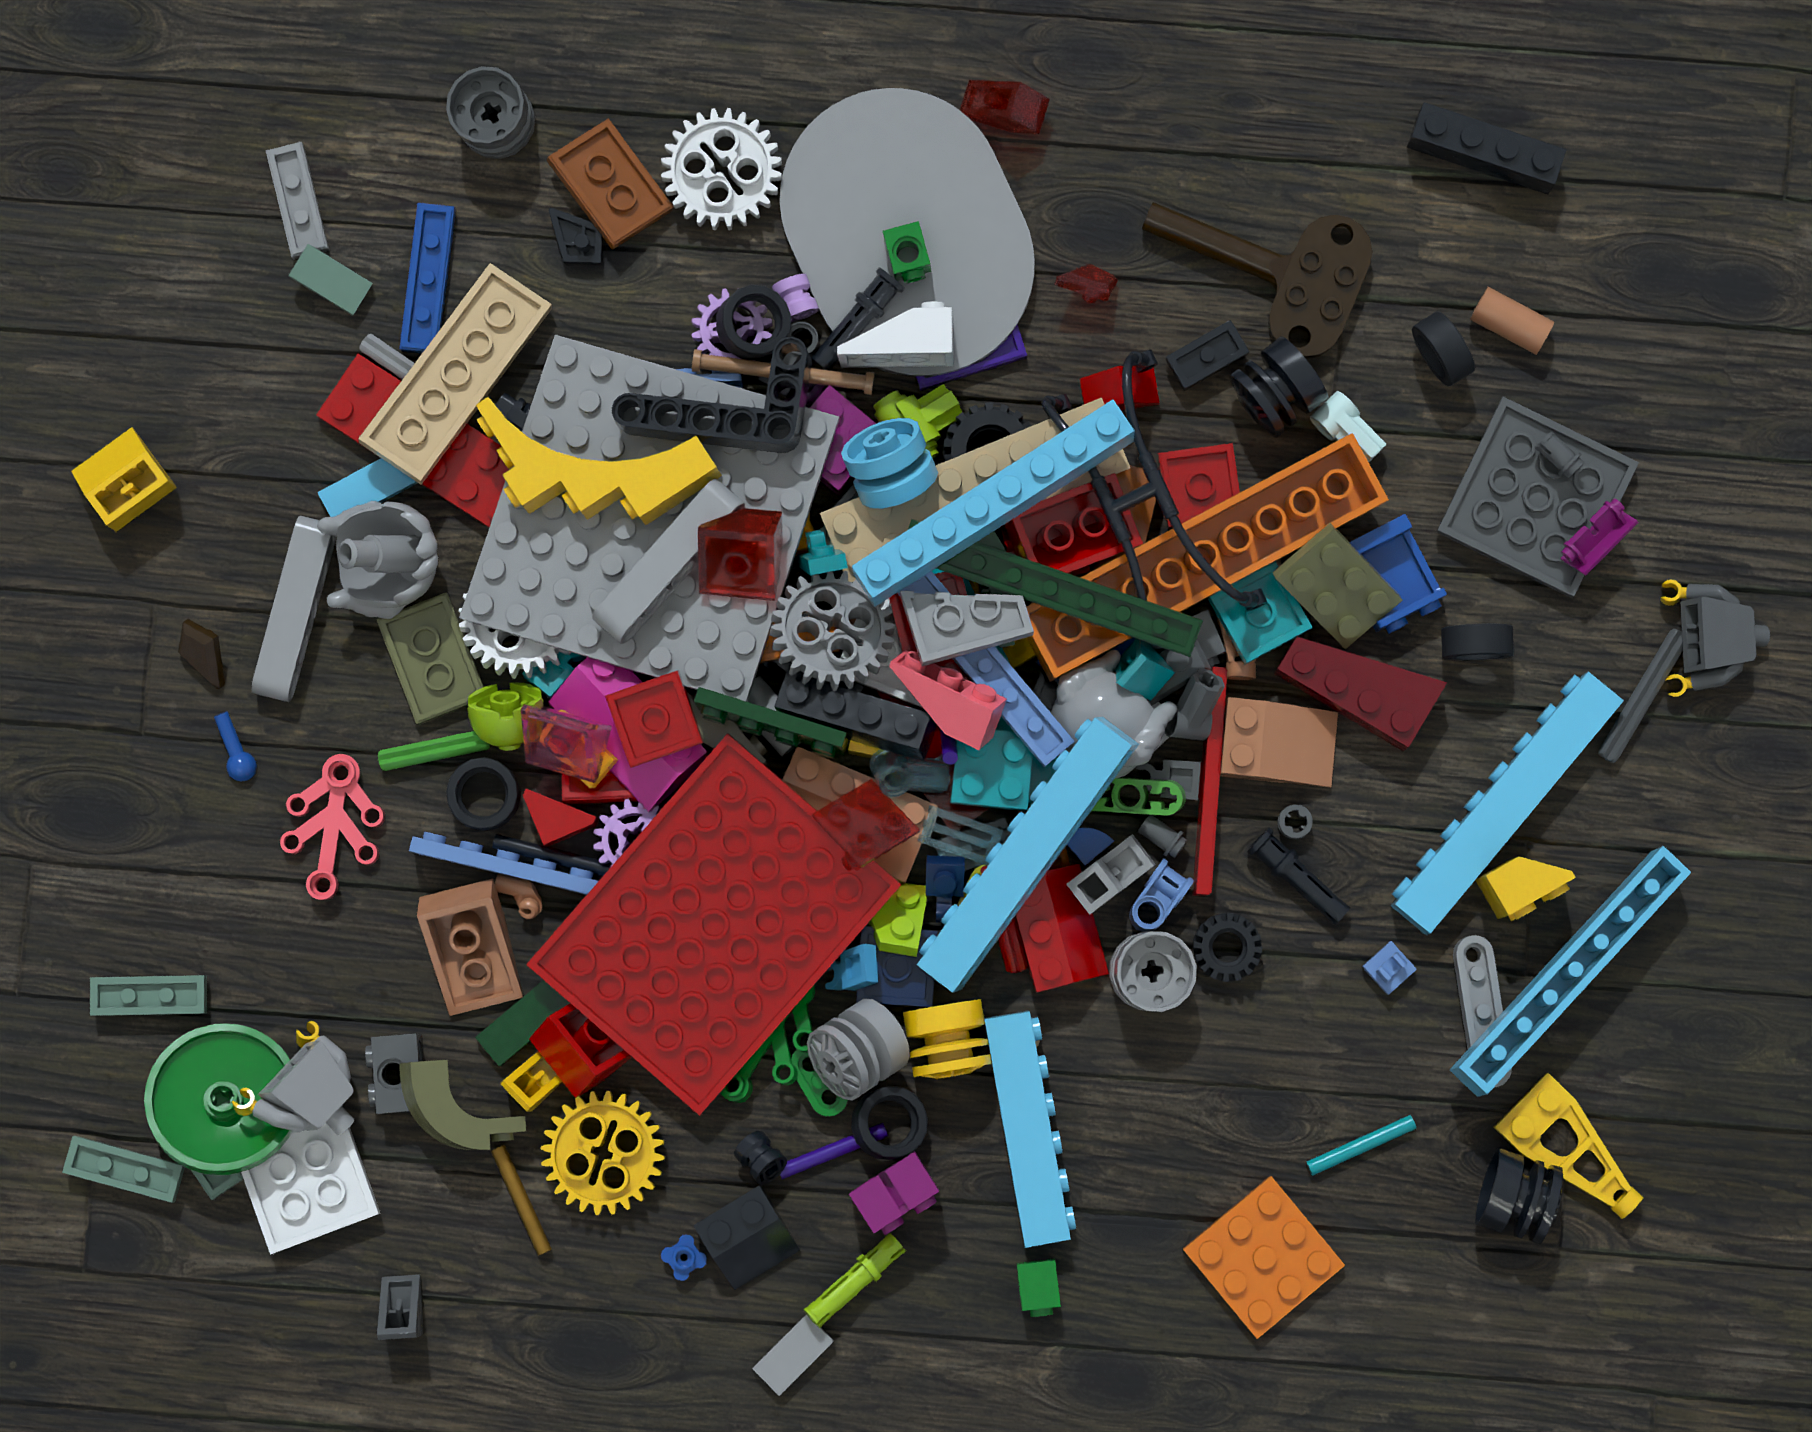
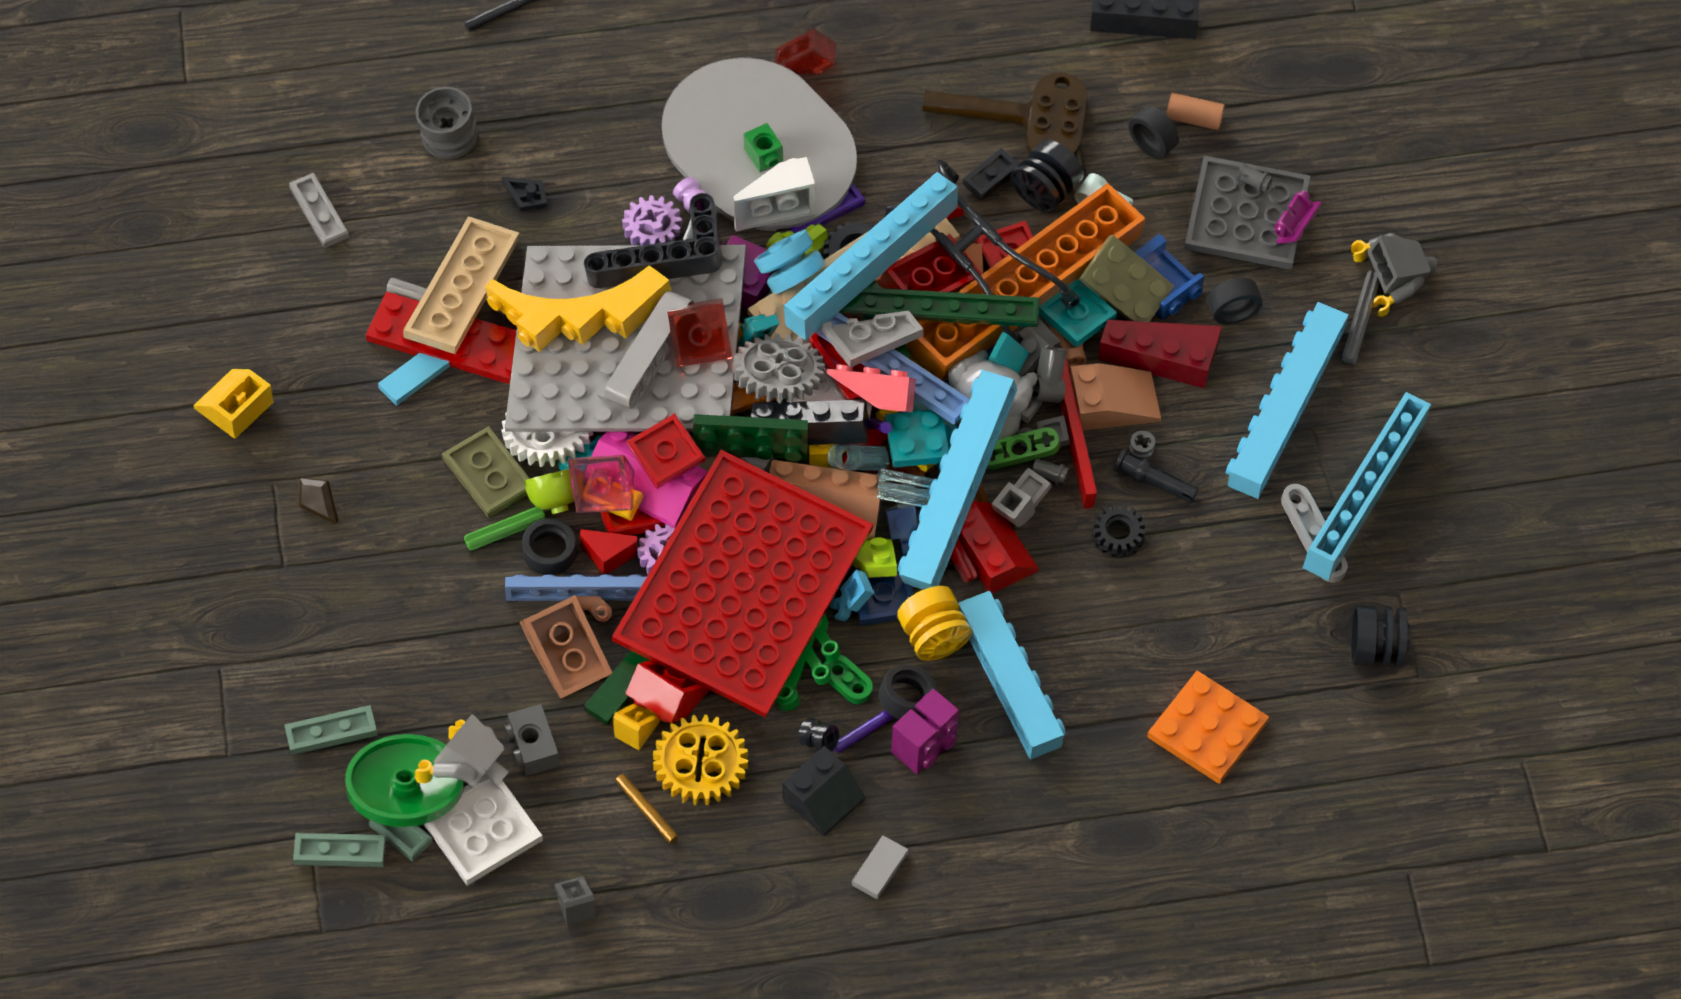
camera: 20 degrees left, 25 degrees down
blue bar [214,711,257,782] -> none
light grey beam [252,516,337,702] -> none
coral plant [280,754,385,900] -> none
sand green tile [288,244,373,316] -> none
light grey piece [317,501,439,619] -> none
blue tile [399,203,456,353] -> none
olive arch [399,1060,526,1150] -> none
dark orange tile [547,118,674,250] -> none
white gear [661,108,782,230] -> none
blue plate [661,1234,707,1281] -> none
medium nougat bar [692,349,874,395] -> none
black tyre [716,285,791,360] -> none
lime pin [803,1233,906,1328] -> none
light grey wheel [807,998,910,1101] -> none
black pin [811,267,905,371] -> none
clear red hinge [812,779,920,871] -> none
green brick [1016,1259,1061,1317] -> none
clear red piece [1054,264,1118,303] -> none
blue tile [1067,828,1114,866] -> none
light grey wheel [1109,931,1197,1012] -> none
medium blue piece [1129,858,1195,932] -> none
teal bar [1306,1115,1417,1176] -> none
medium blue tile [1362,941,1417,995] -> none
yellow slope [1475,857,1576,921] -> none
yellow plate [1493,1073,1643,1219] -> none

